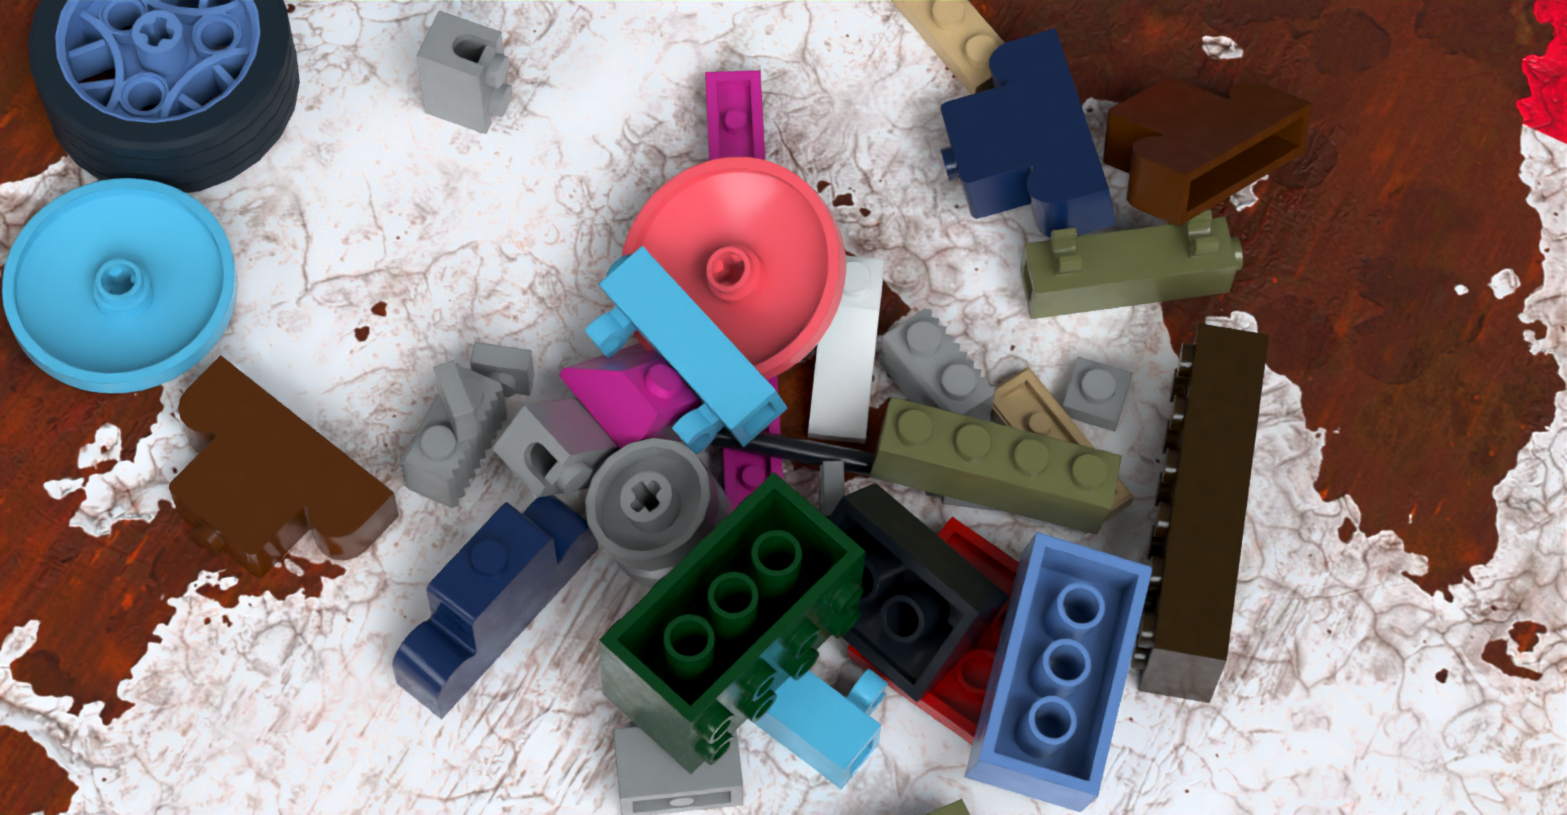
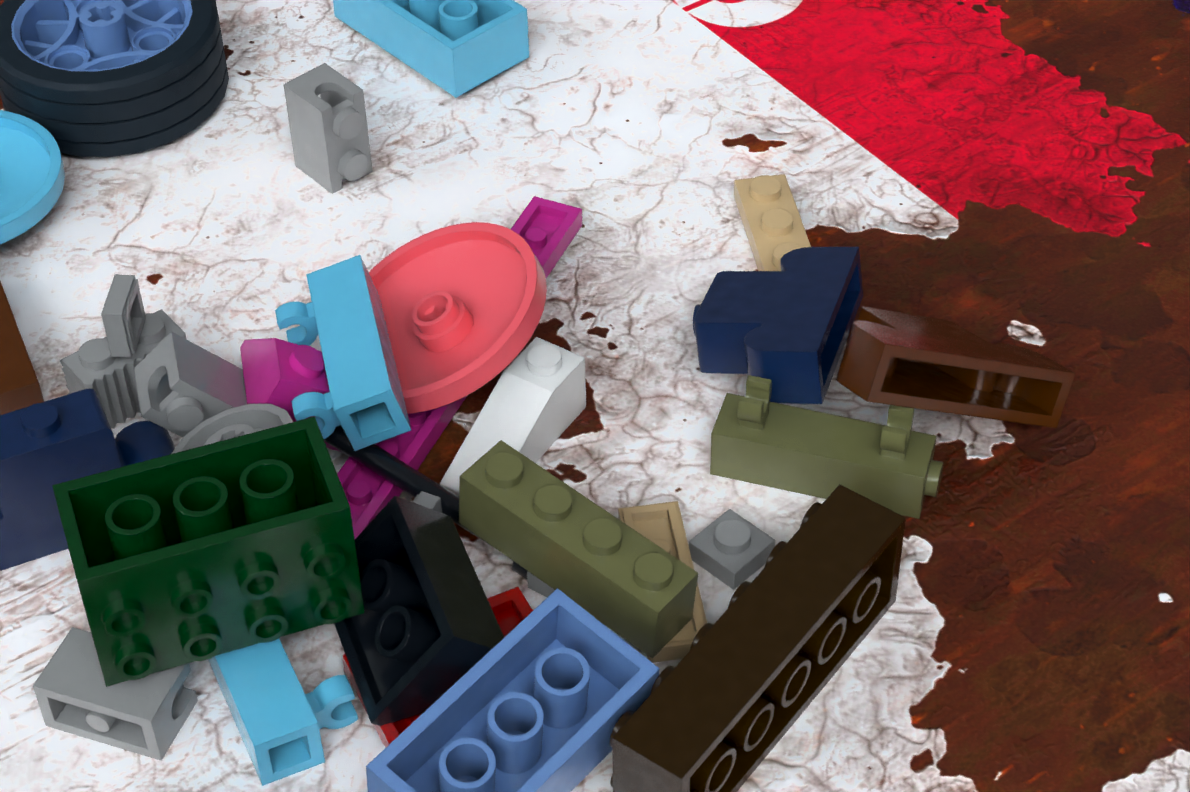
camera: 30 degrees right, 20 degrees down
light grey plate [470,342,535,398] -> none
light grey brick [880,309,996,422] -> none

